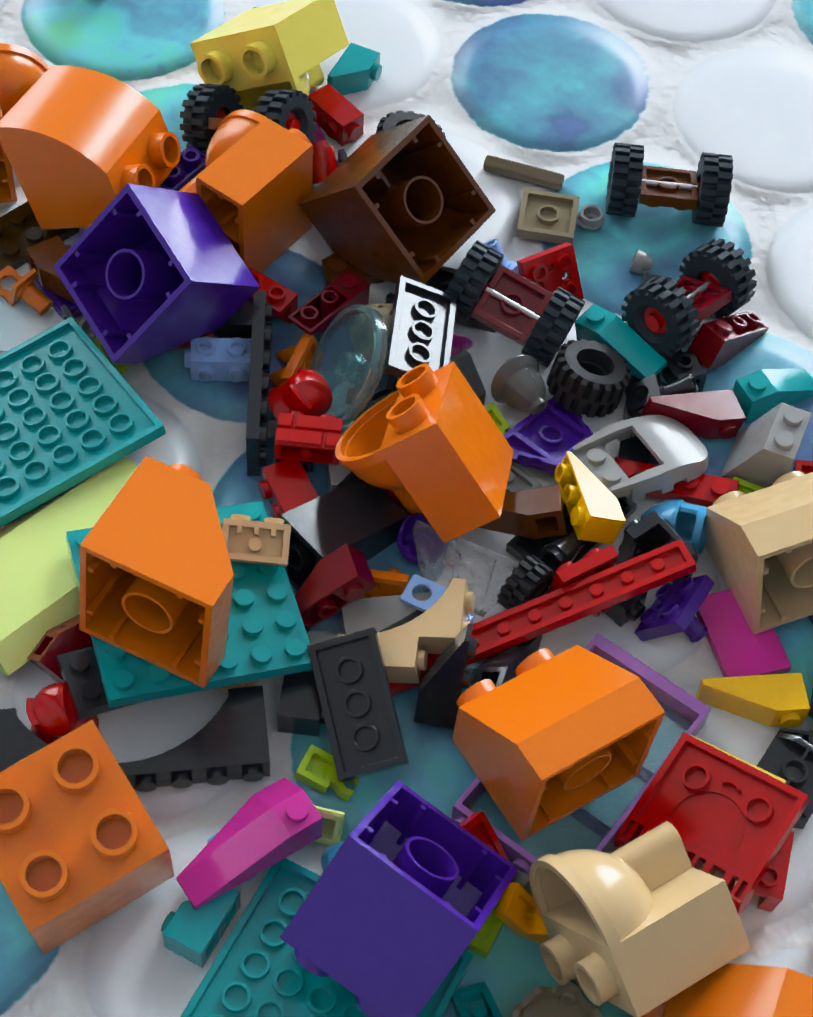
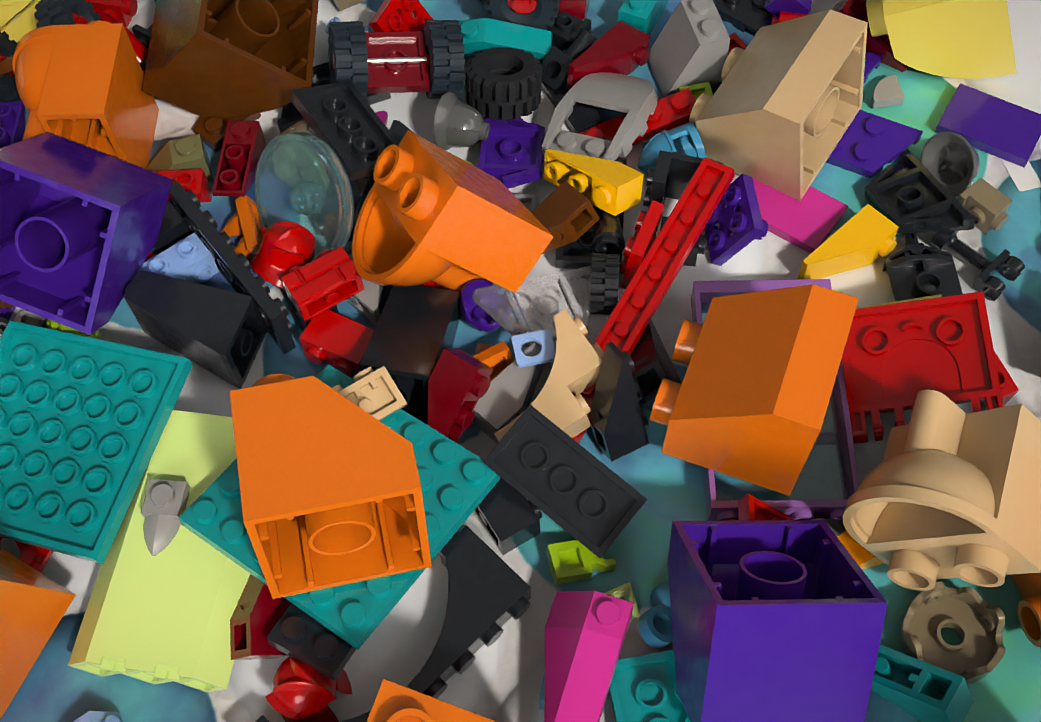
camera: 30 degrees left, 5 degrees up
none -> black slope [124,269,267,389]
none -> light grey plate [141,478,190,556]
none -> olive slope [146,134,213,182]

